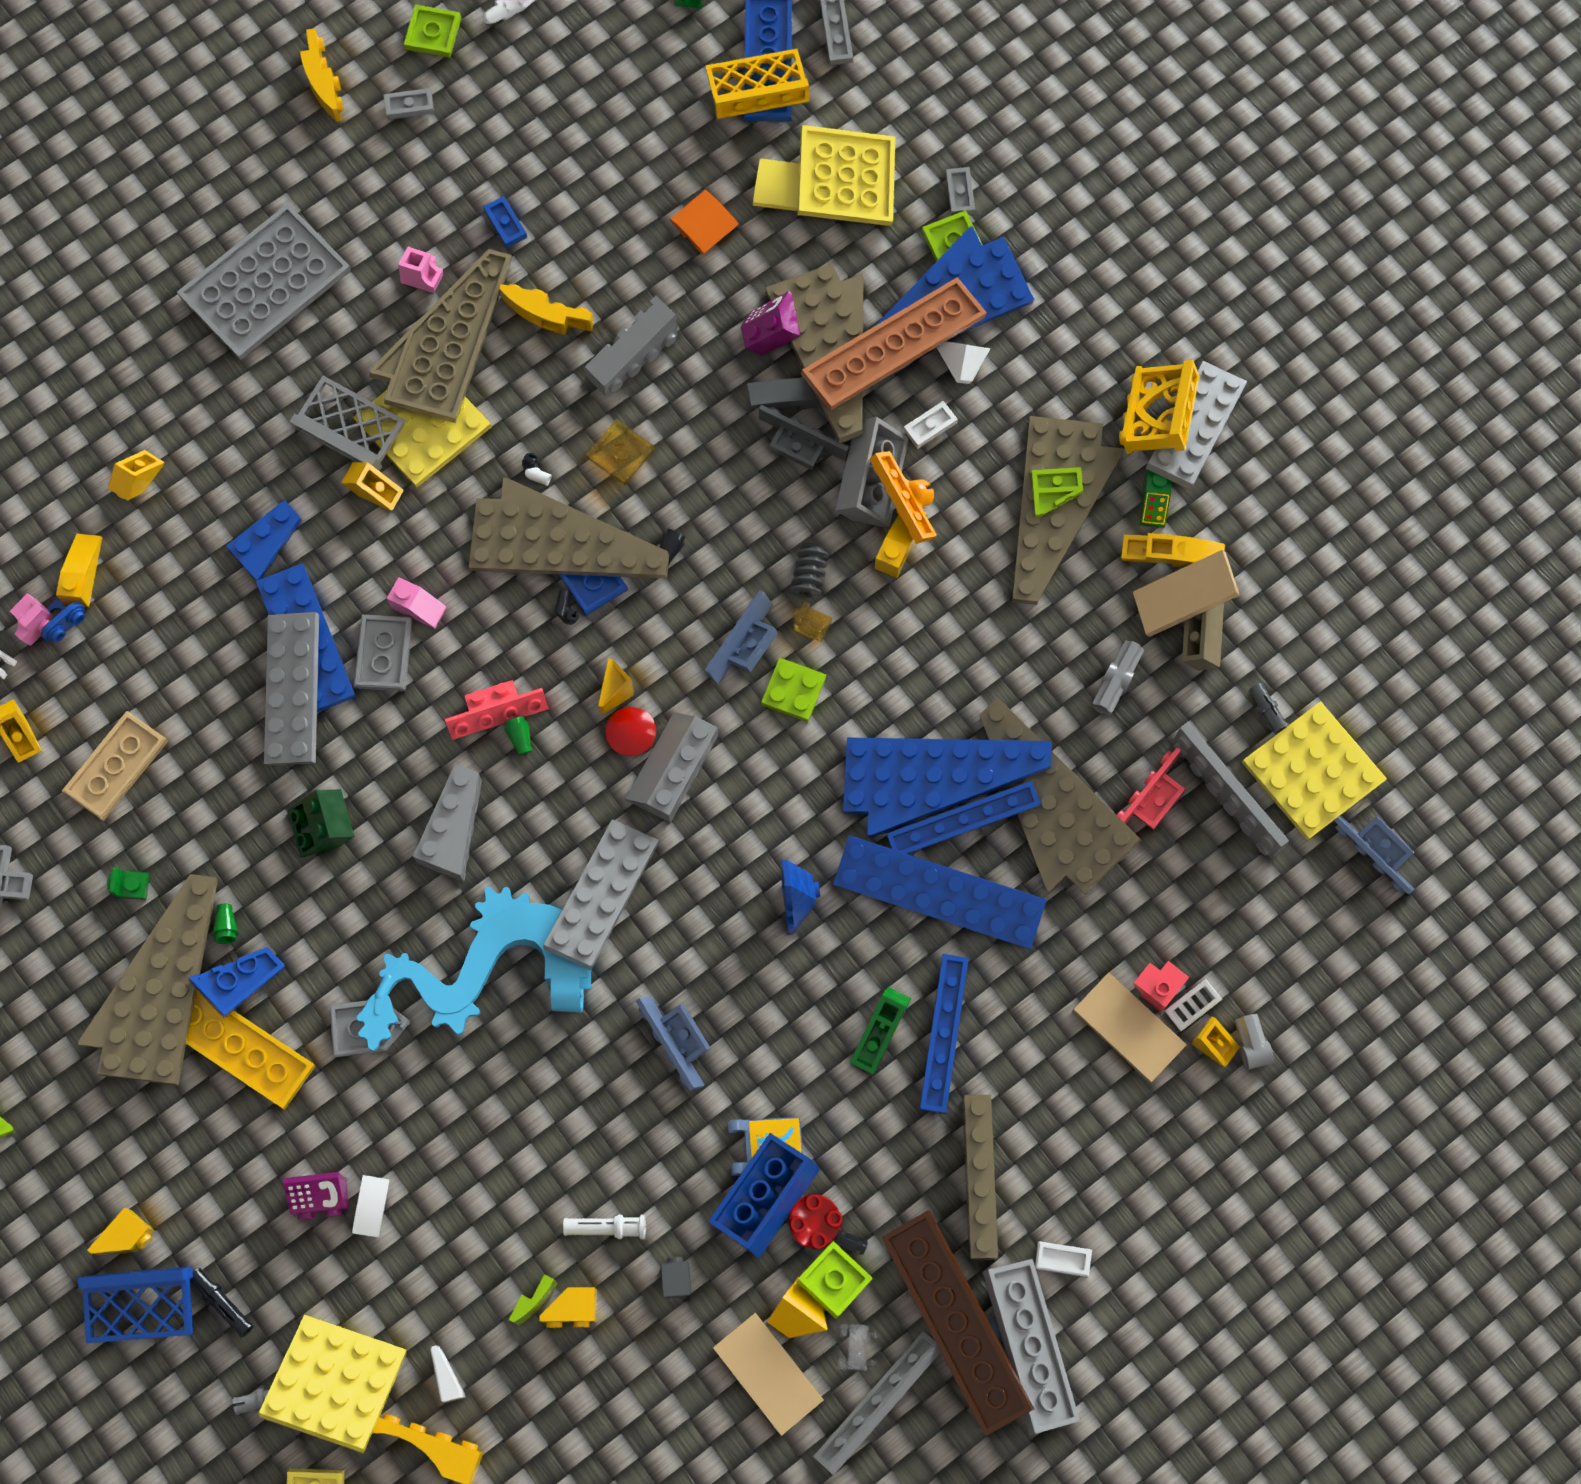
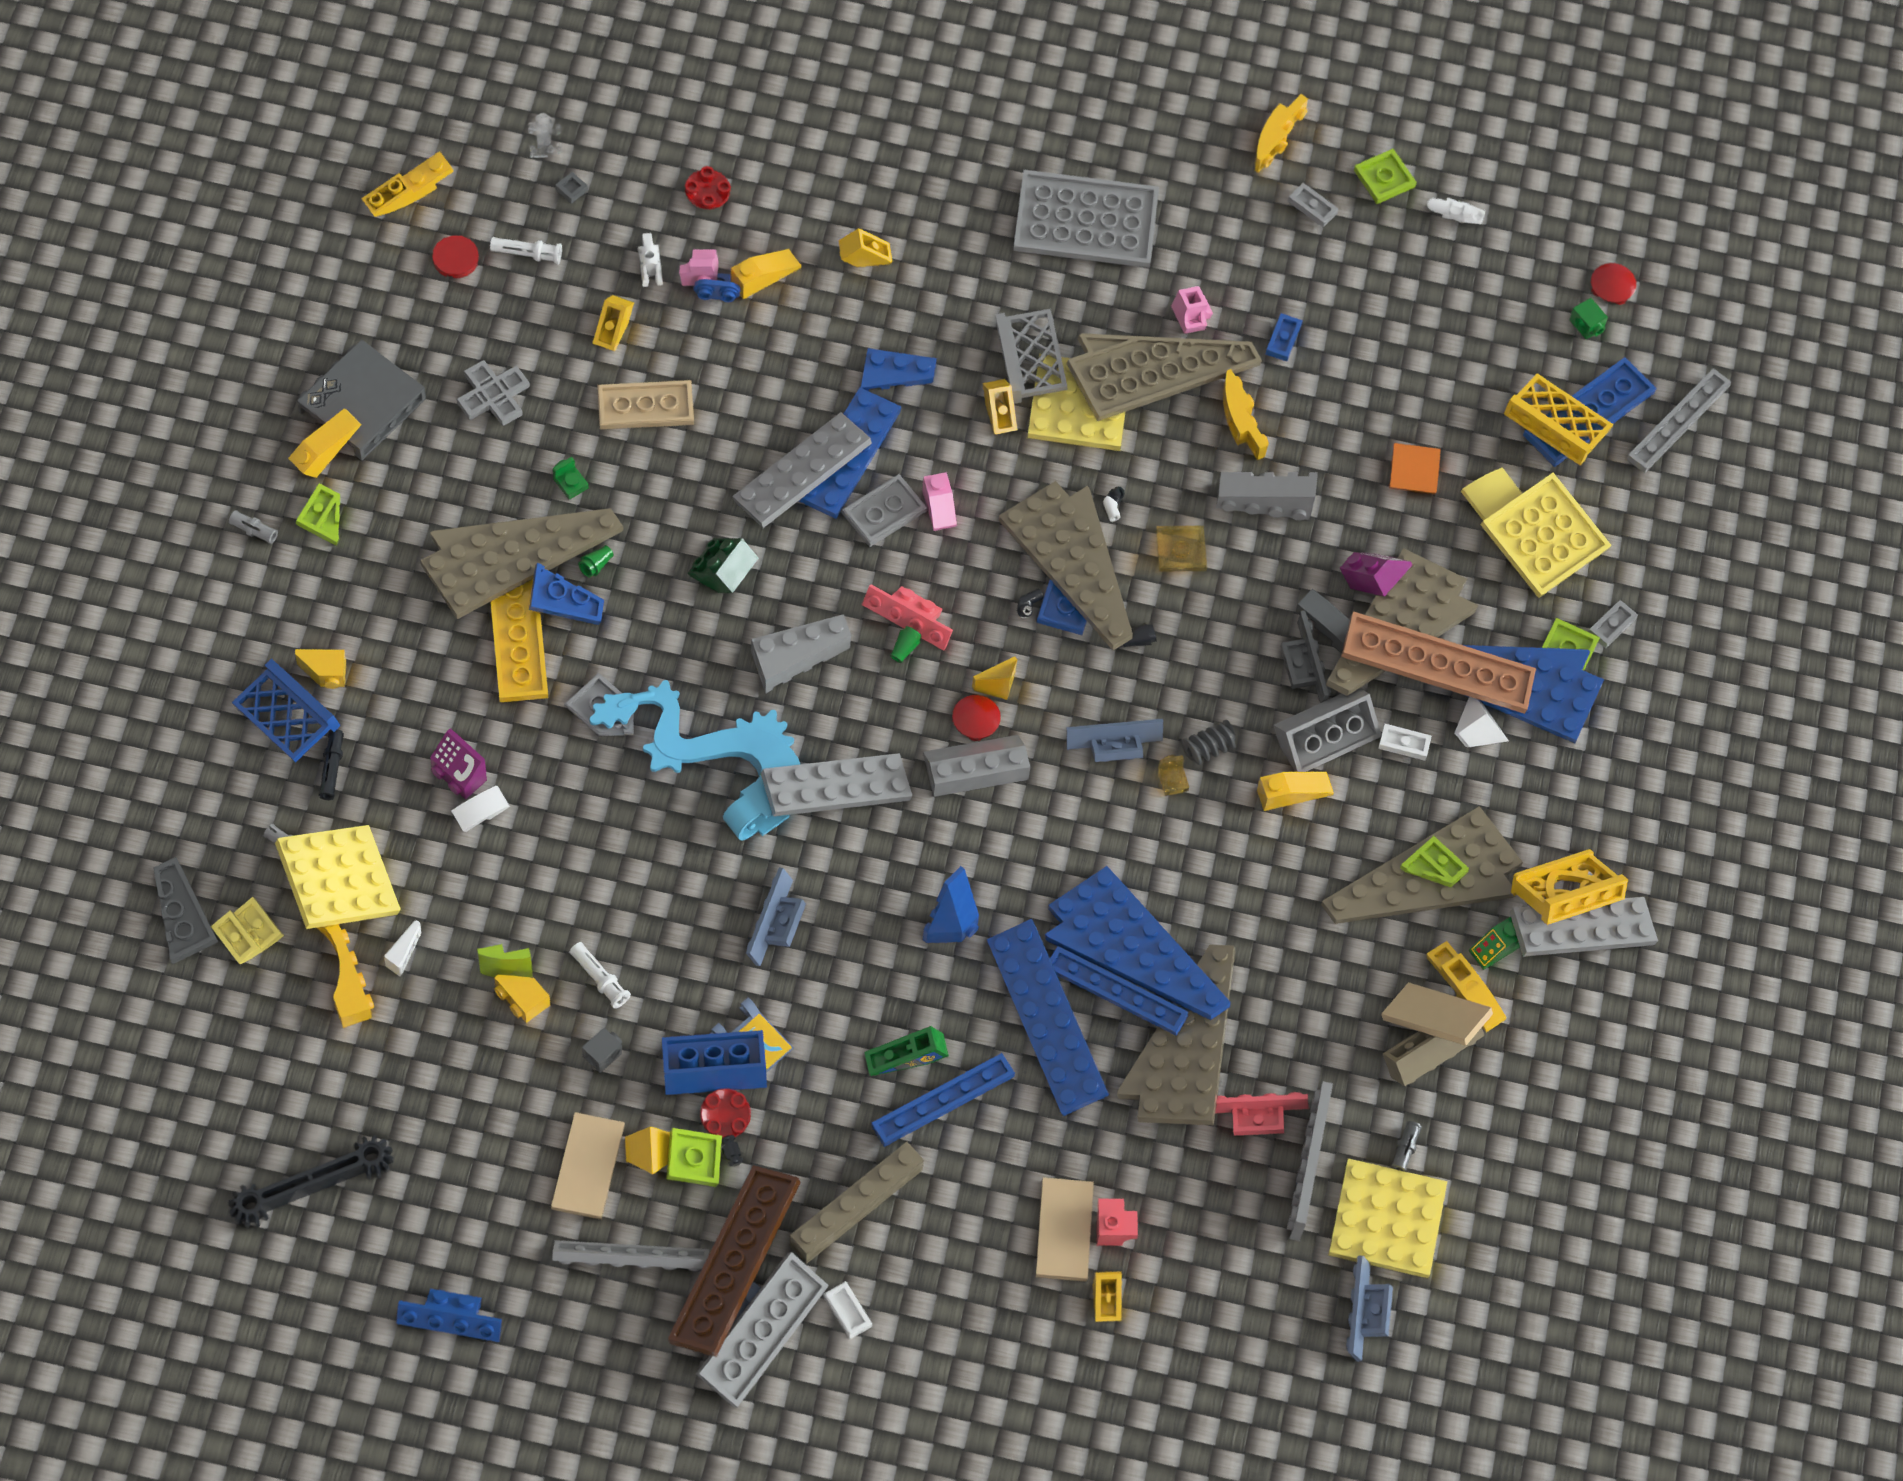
camera: 45 degrees right, 10 degrees down
lime plate [761,657,826,722] -> none
clear piece [838,1324,879,1371] -> none
light orange plate [869,451,937,544] -> none
light grey piece [1091,640,1145,716] -> none
white slope [1165,979,1222,1031] -> none
light grey piece [1235,1014,1274,1070] -> none

